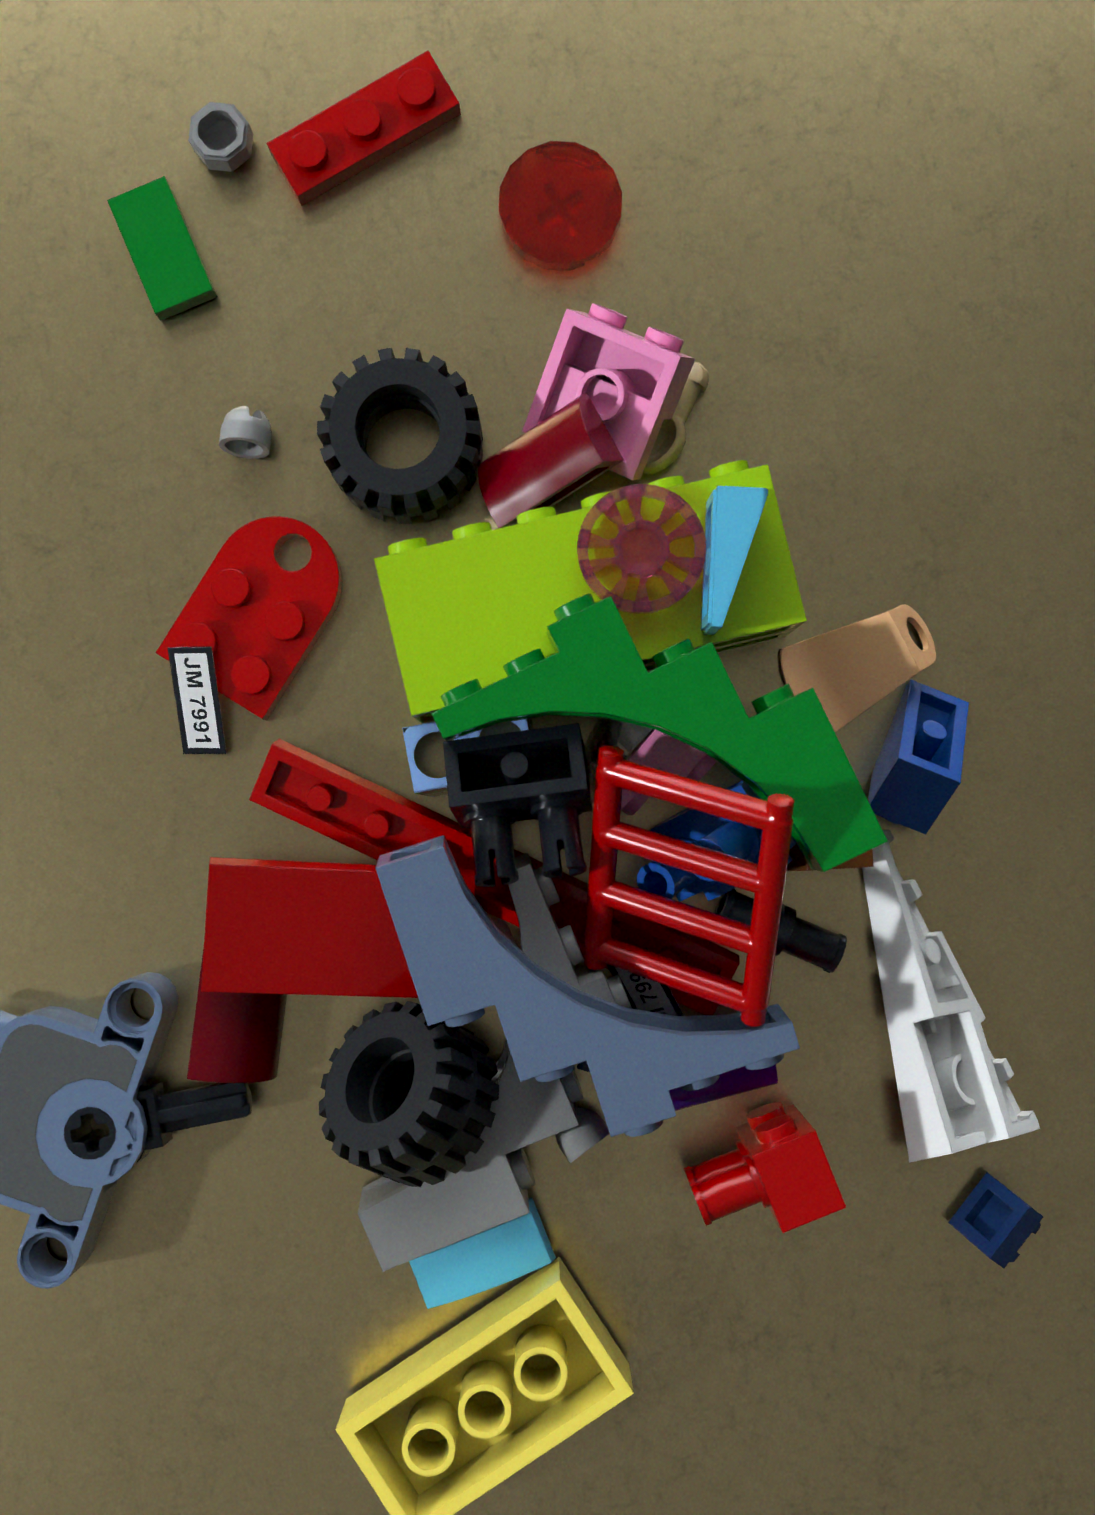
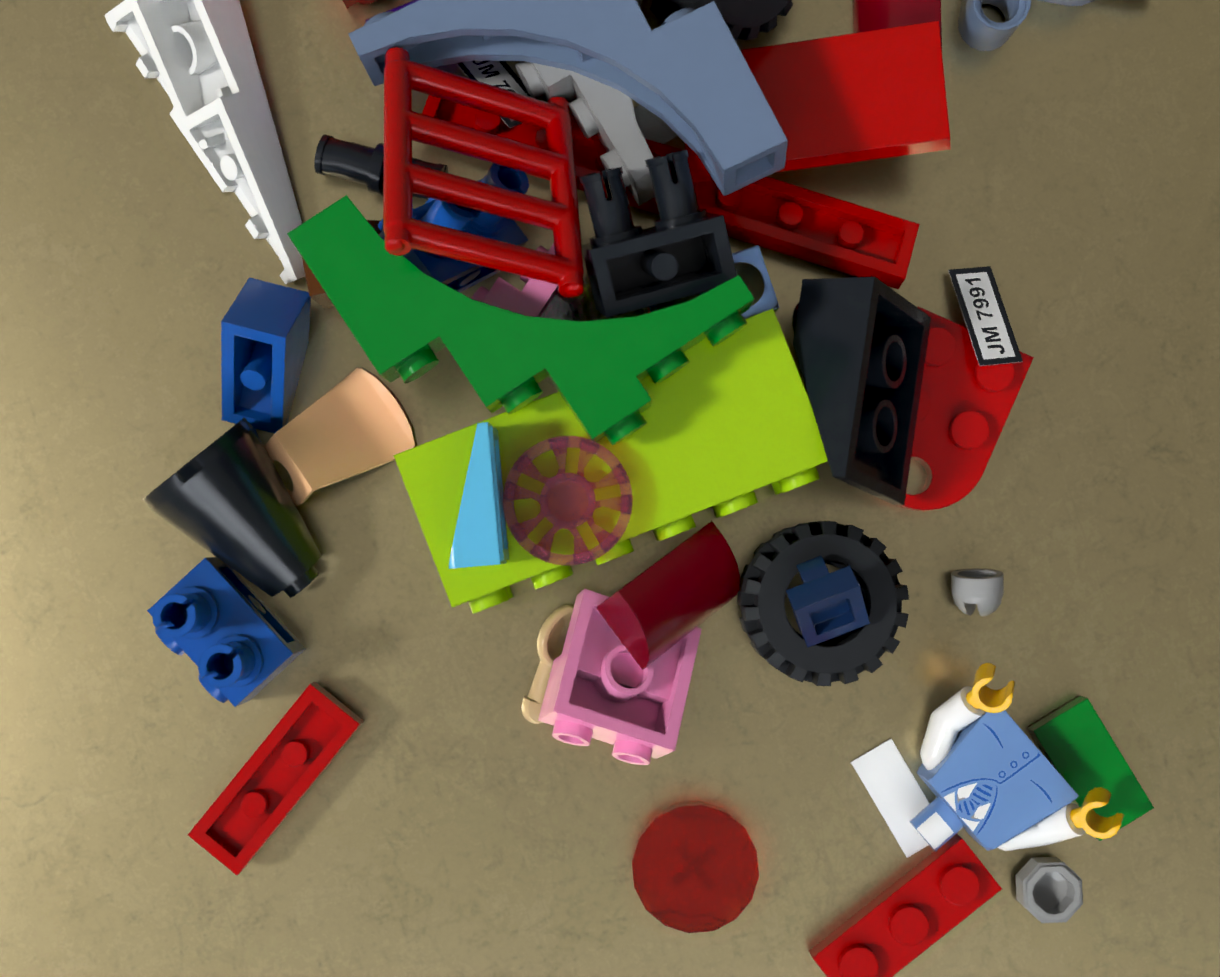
camera: 165 degrees right, 0 degrees up
none -> black cone [143,417,321,598]
none -> blue brick [147,557,306,707]
none -> red plate [188,682,364,876]
none -> dark blue tile [786,556,870,648]
none -> black slope [792,276,931,505]
none -> white sticker [851,739,930,858]
none -> torso [909,663,1124,851]

